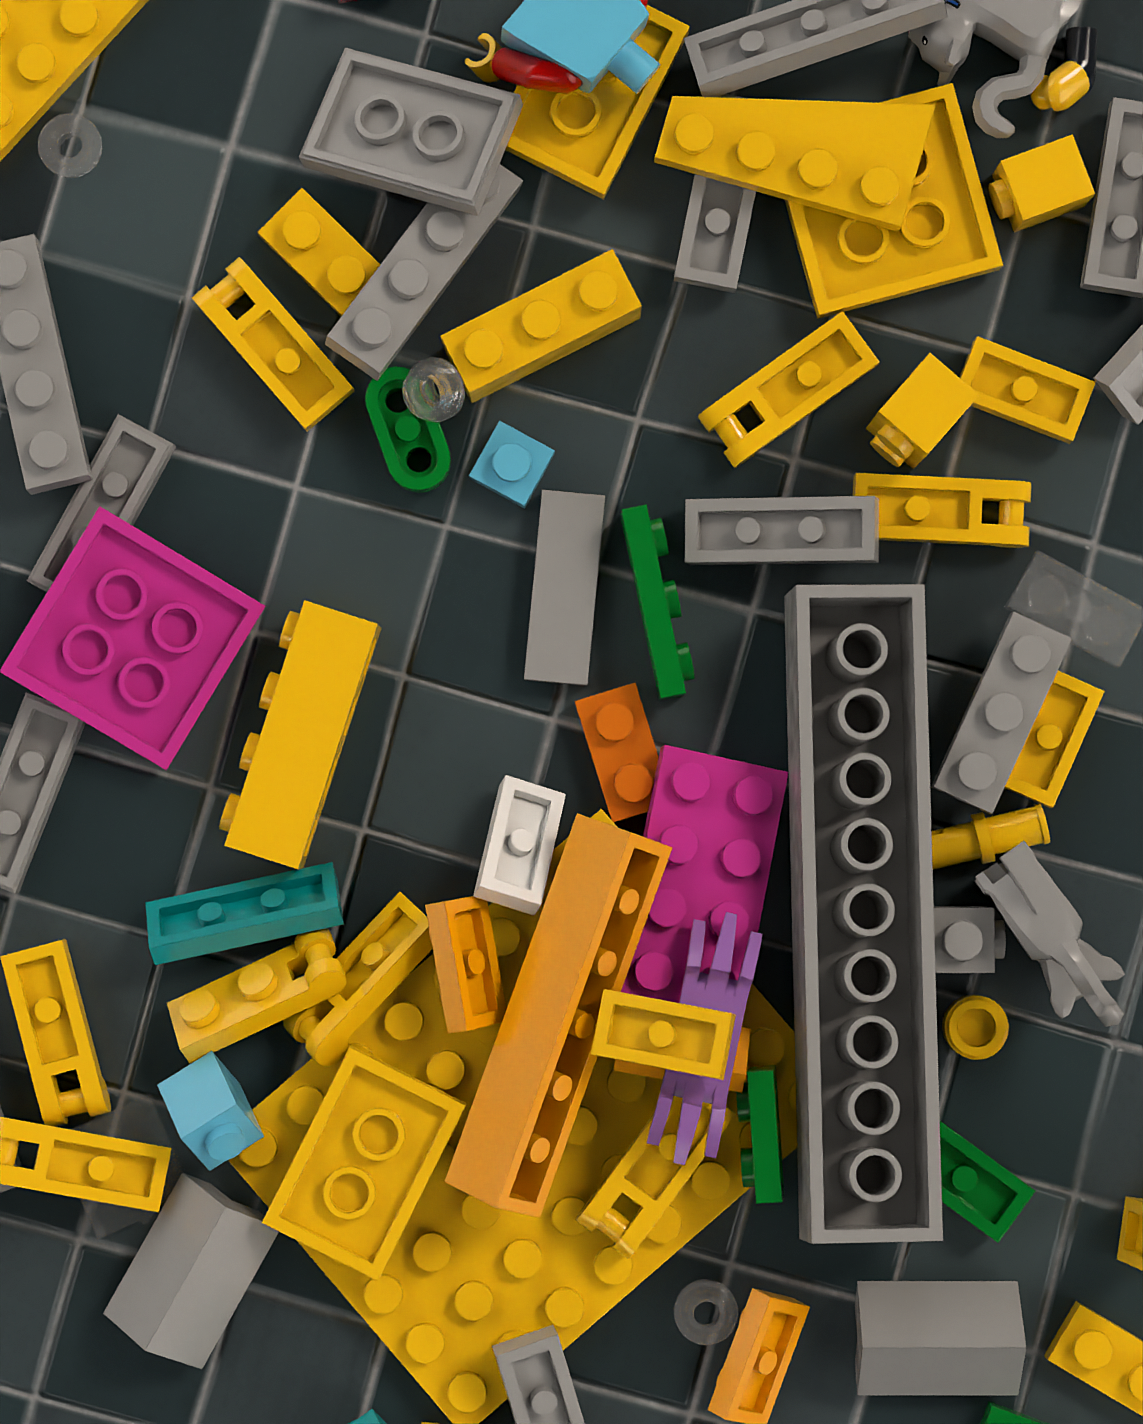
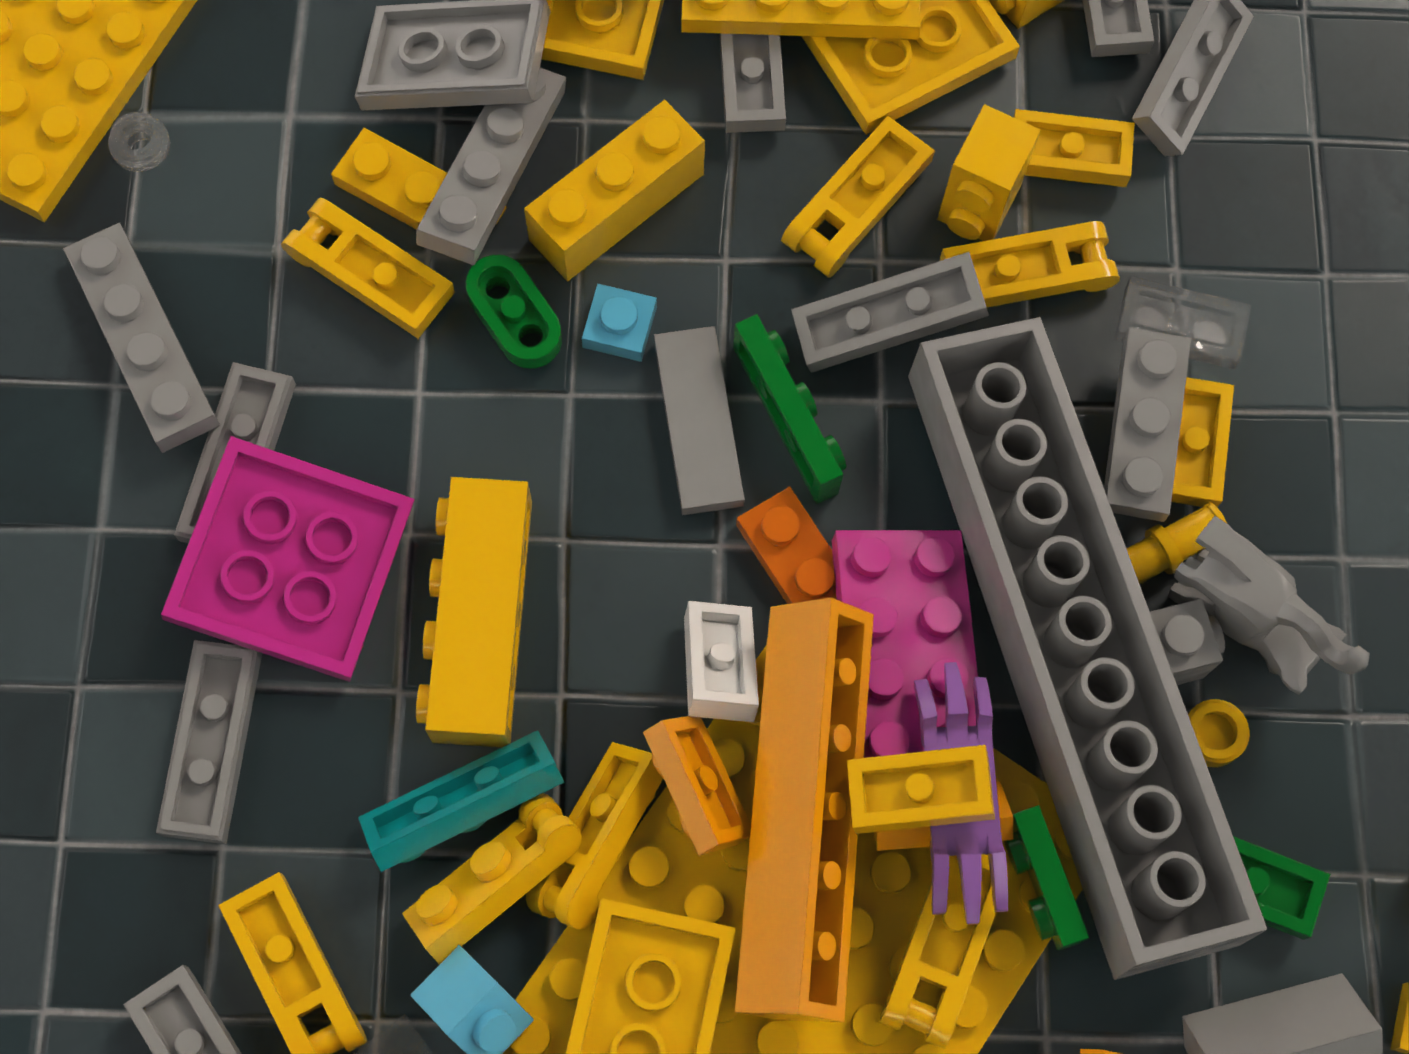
camera: 15 degrees left, 15 degrees down
clear plate [402,357,465,422] -> none

